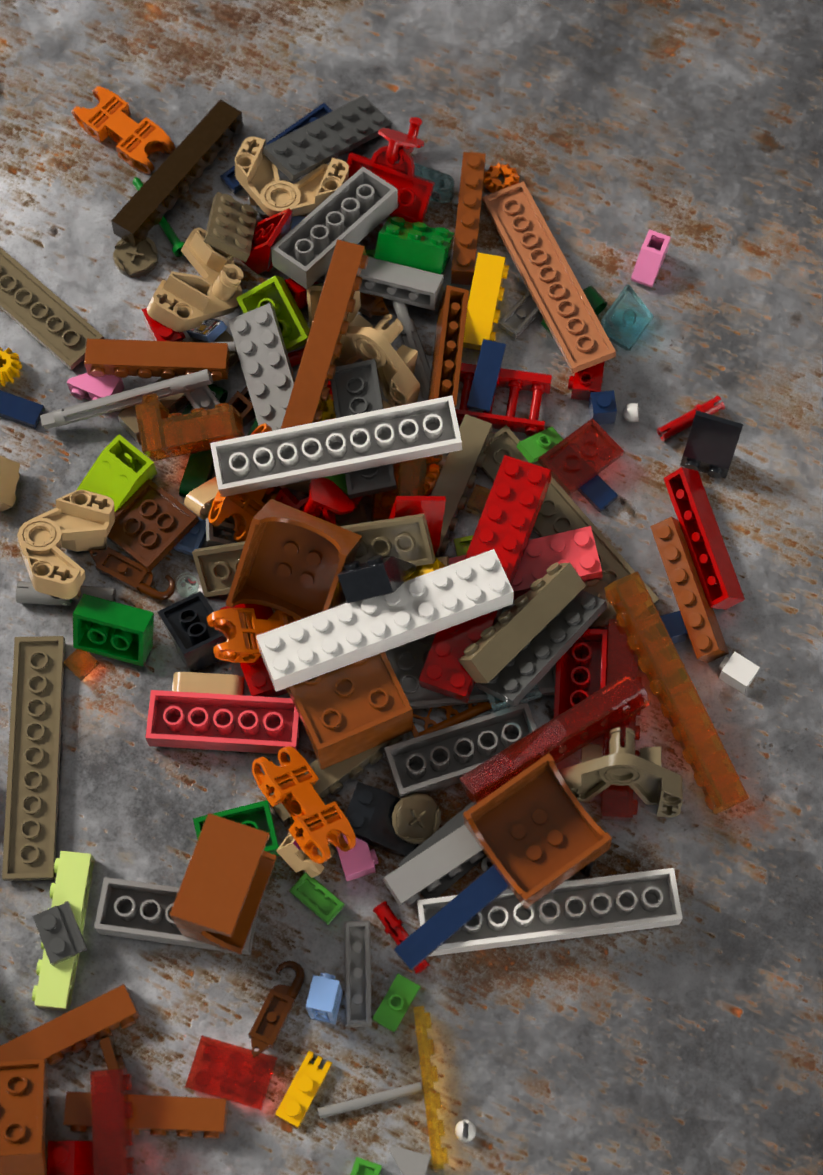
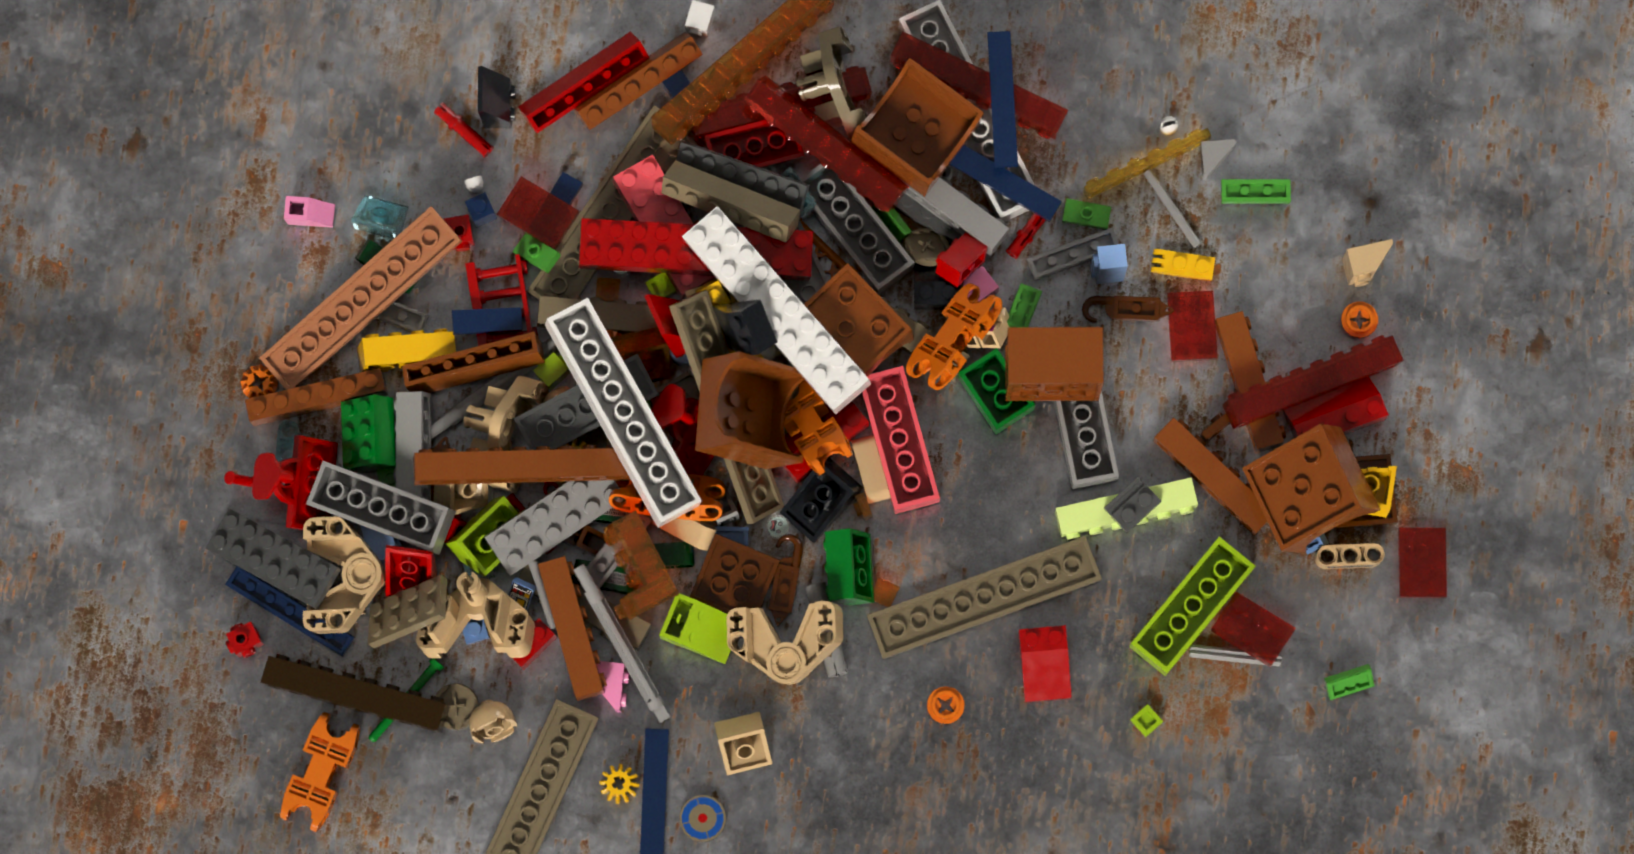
camera: 105 degrees left, 10 degrees up
none -> red brick [225,621,264,658]
none -> tan cylinder [469,700,517,743]
none -> clear orange plate [853,493,873,521]
none -> bright green plate [871,196,911,243]
none -> clear red brick [891,32,1068,140]
none -> red brick [936,232,988,287]
none -> dark blue tile [987,31,1018,168]

